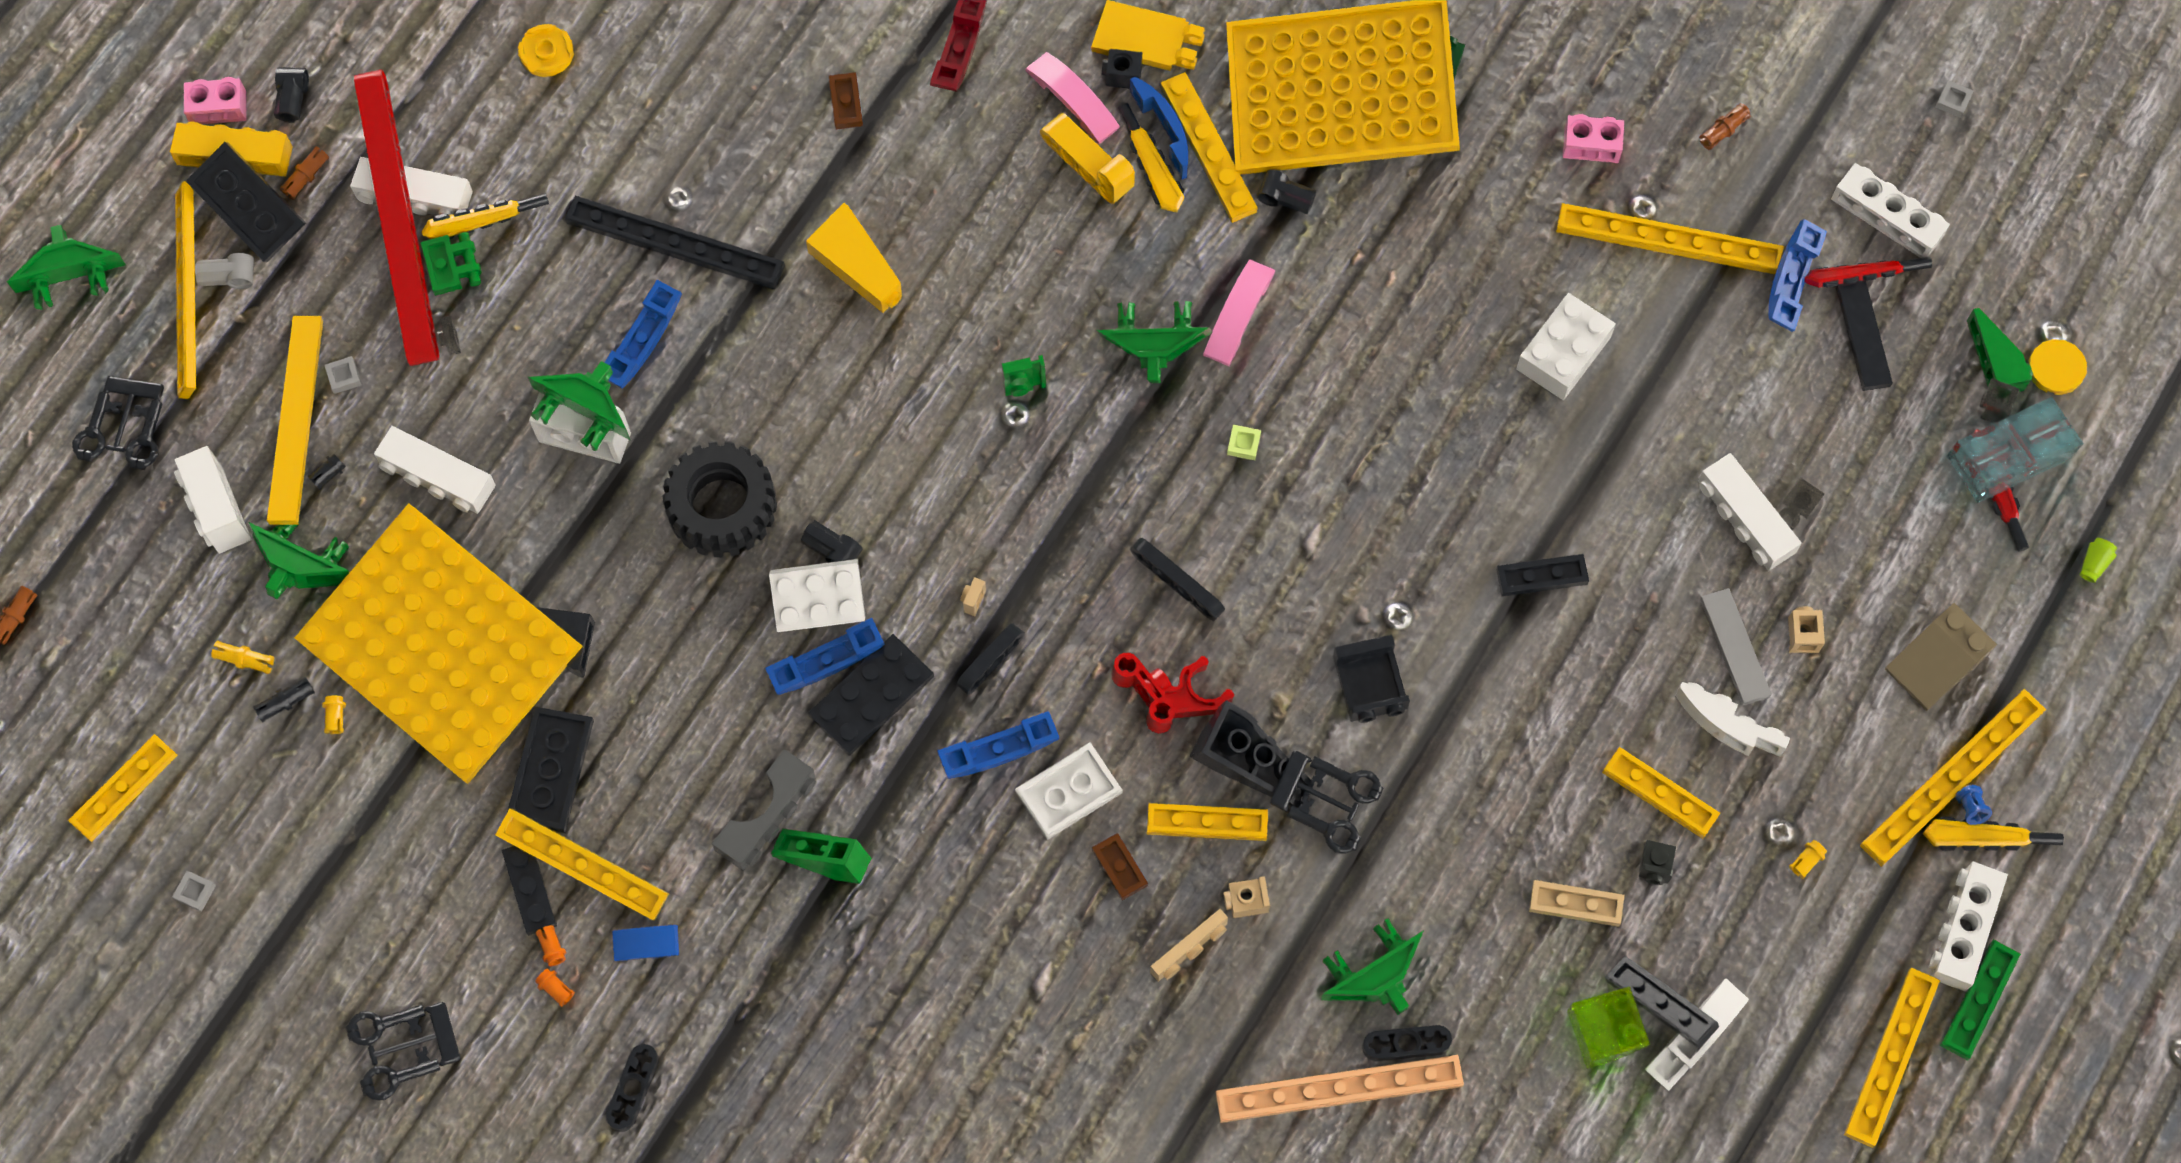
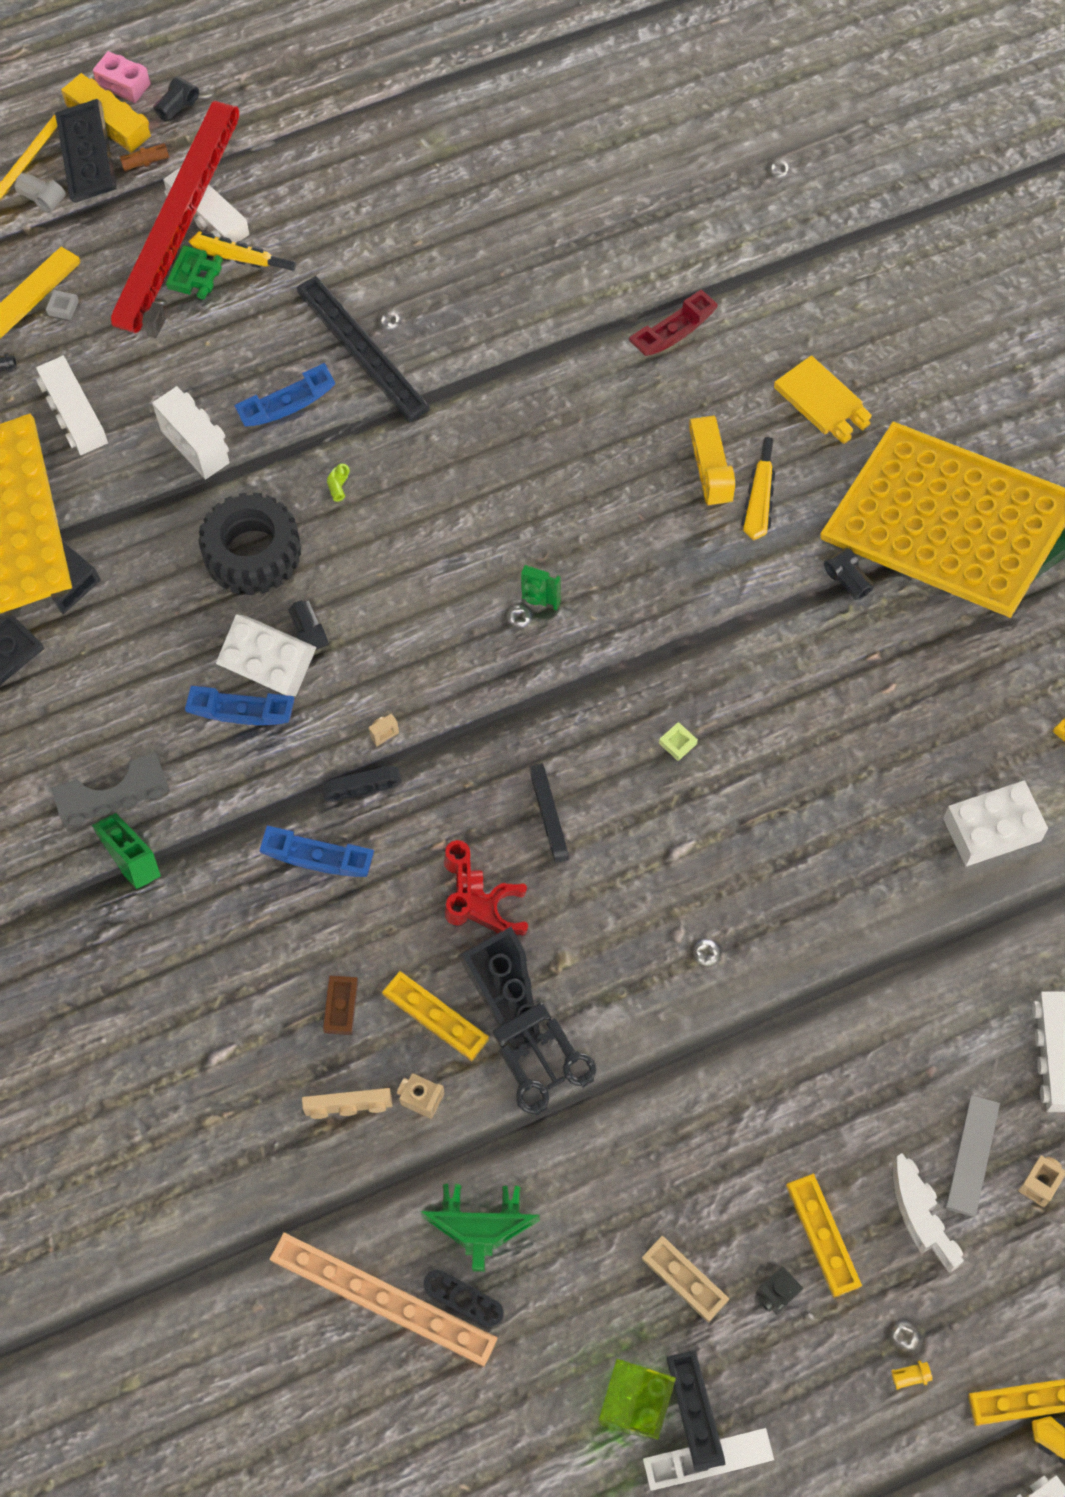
camera: 35 degrees right, 5 degrees down
yellow tile [518,24,574,77] -> none
green connector [528,361,631,451] -> none
yellow slope [806,203,902,313] -> none
black plate [808,634,935,756] -> none
reddish brown plate [829,72,863,130] -> none
white tile [1015,743,1123,840] -> none
bright pink slope [1026,52,1120,144] -> none
green connector [1096,301,1212,383] -> none
black brick [1101,49,1143,89] -> none
blue slope [1130,77,1188,180] -> none
yellow plate [1160,72,1258,223] -> none
bright pink slope [1203,260,1275,366] -> none
black panel [1333,634,1410,723] -> none
black plate [1496,554,1589,597] -> none
none -> lime arm [327,463,350,502]

